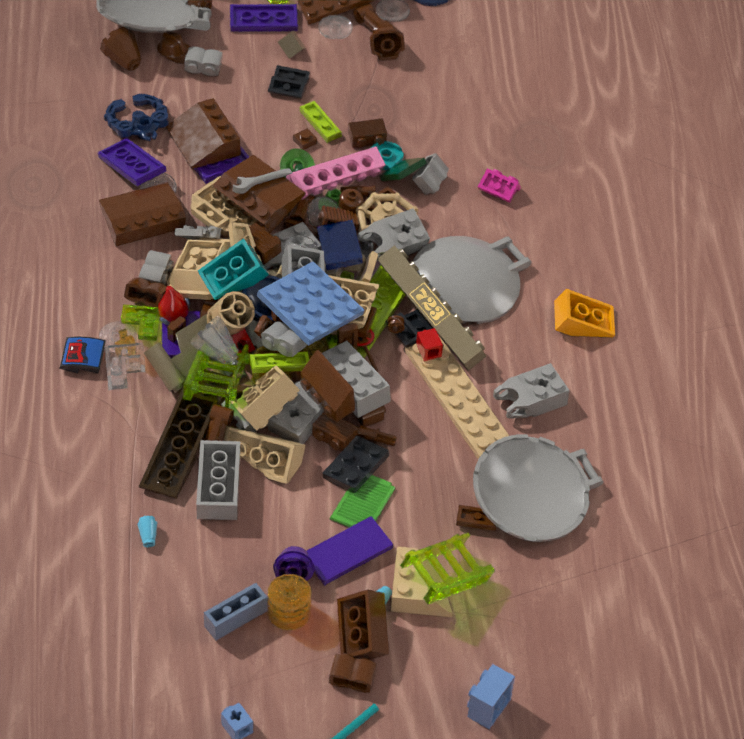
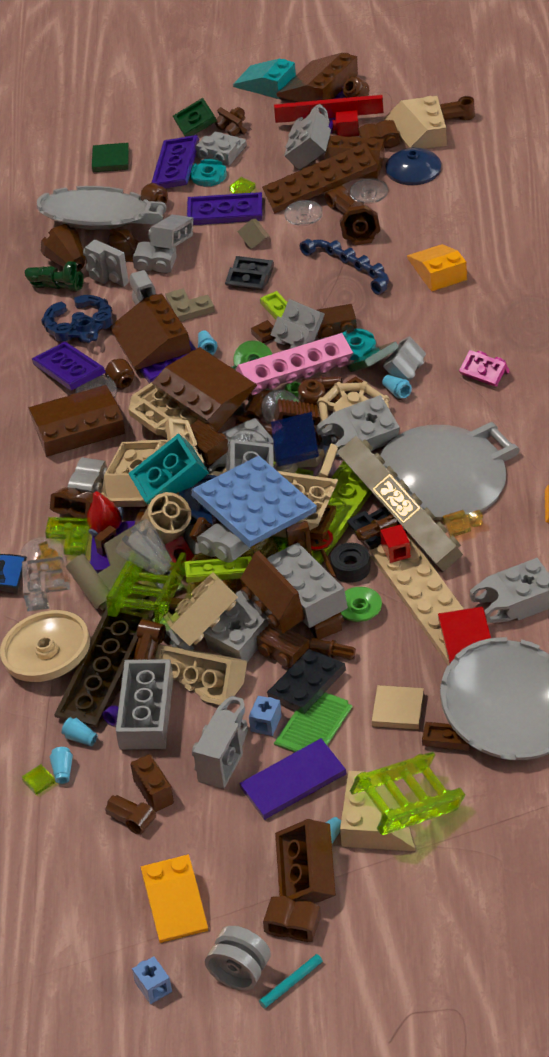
camera: 10 degrees right, 5 degrees down
light grey hinge [175,225,222,239] -> none
sand blue brick [204,583,268,641] -> none
light grey piece [233,168,293,194] -> none
clear yellow wheel [268,574,311,630] -> none
dark purple cone [273,546,314,588] -> none
reddish brown bush [387,315,405,333] -> none
medium blue brick [467,664,515,729] -> none
none -> tan dish [0,610,90,682]
none -> clear neon green tile [22,764,56,795]
none -> dark green piece [24,261,84,291]
none -> medium azure cone [61,717,98,746]
none -> light grey plate [83,239,129,286]
none -> dark purple hinge [102,706,119,726]
none -> reddish brown head [105,359,135,389]
none -> reddish brown piece [105,795,156,835]
none -> light grey brick [129,270,156,305]
none -> reddish brown brick [130,754,174,812]
none -> light orange slope [140,854,209,943]
none -> light grey brick [149,214,193,249]
none -> dark tan plate [165,288,215,322]
none -> light grey brick [192,696,248,789]
none -> medium azure cone [198,330,218,355]
none -> light grey wheel [205,926,271,990]
none -> medium blue brick [249,696,282,736]
none -> light grey plate [271,299,325,348]
none -> dark blue bar [299,239,389,295]
none -> black tyre [330,543,371,583]
none -> bright green dish [341,587,382,622]
none -> reddish brown axle [356,515,398,541]
none -> tan tile [372,685,424,730]
none -> medium azure cone [382,375,412,399]
none -> light orange slope [407,244,467,292]
none -> red tile [438,606,491,664]
none -> clear yellow plate [443,510,483,537]

